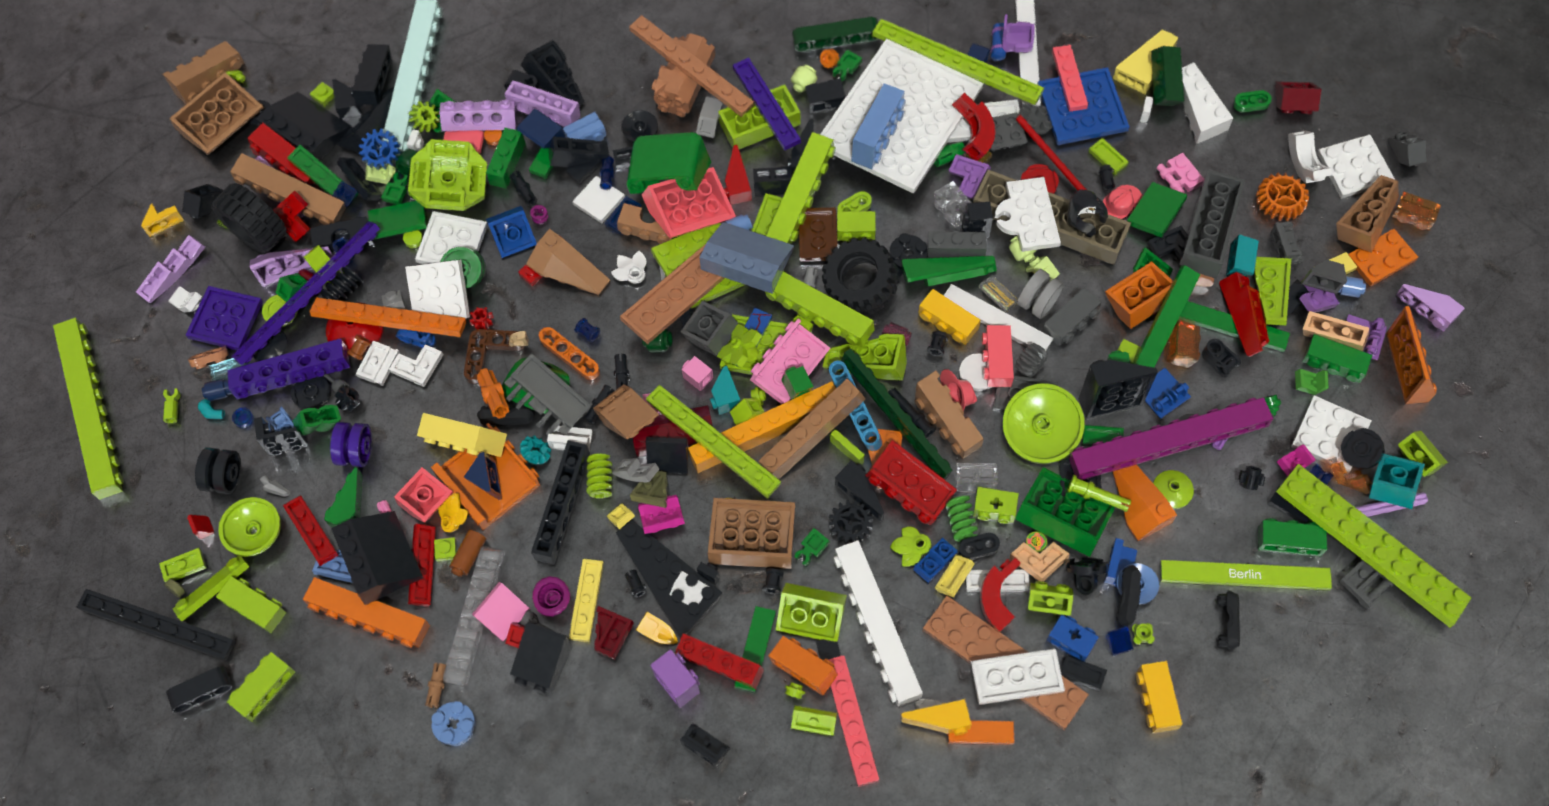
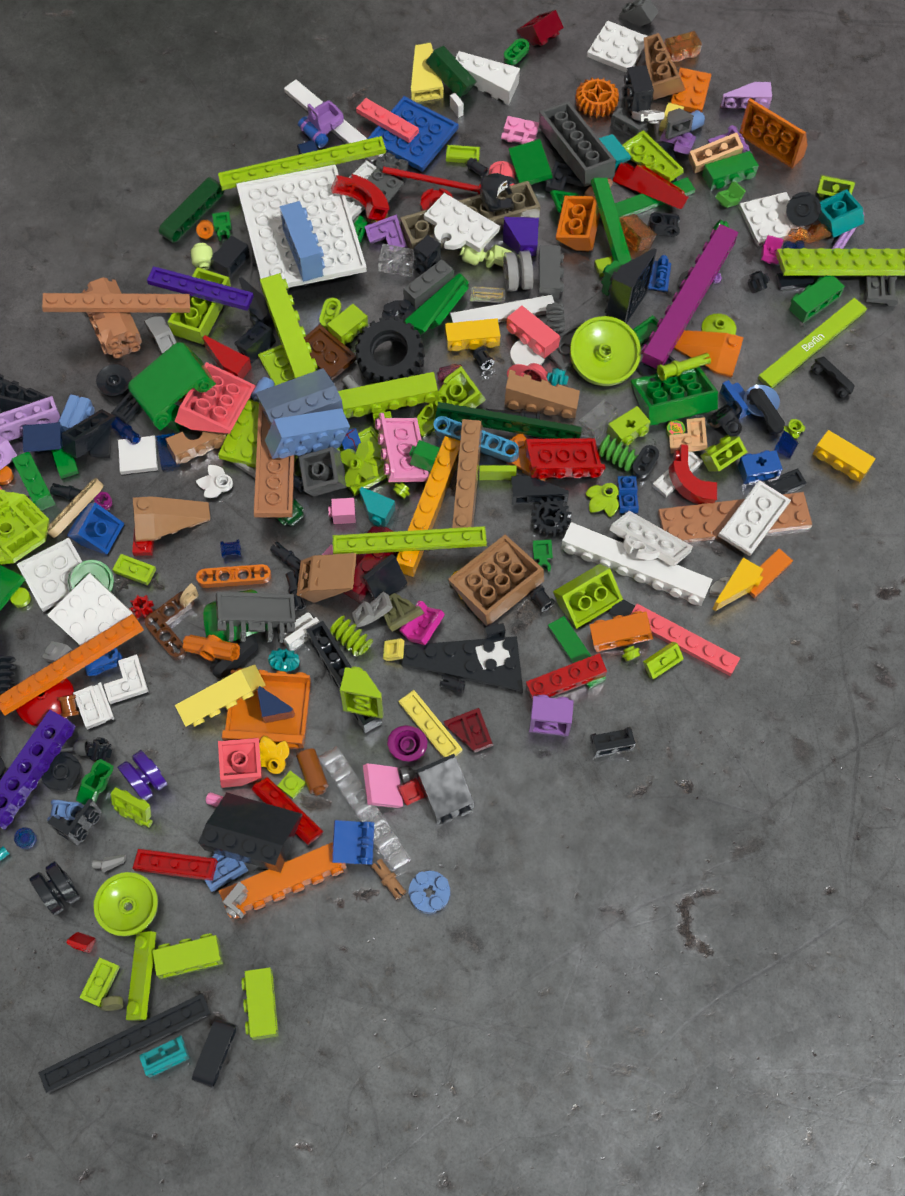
camera: 50 degrees left, 0 degrees up
green slope [324,467,363,527] -> none
yellow plate [635,612,678,644] -> none
lime brick [730,398,764,425] -> none
light yellow tile [935,554,974,598] -> none
white arch [1288,131,1332,183] -> none
none -> tan beam [48,478,104,538]
none -> lime plate [111,787,153,827]
none -> lime plate [112,554,156,586]
none -> teal hinge [139,1035,190,1078]
none -> light grey bracket [223,882,248,919]
none -> medium blue brick [265,408,350,459]
none -> blue hinge [332,820,374,864]
none -> lime slope [340,667,384,719]
none -> dark purple slope [503,217,539,256]
none -> teal gear [547,368,569,386]
none -> white plate [610,511,693,567]
none -> black brick [622,65,654,116]
none -> white plate [632,110,664,123]

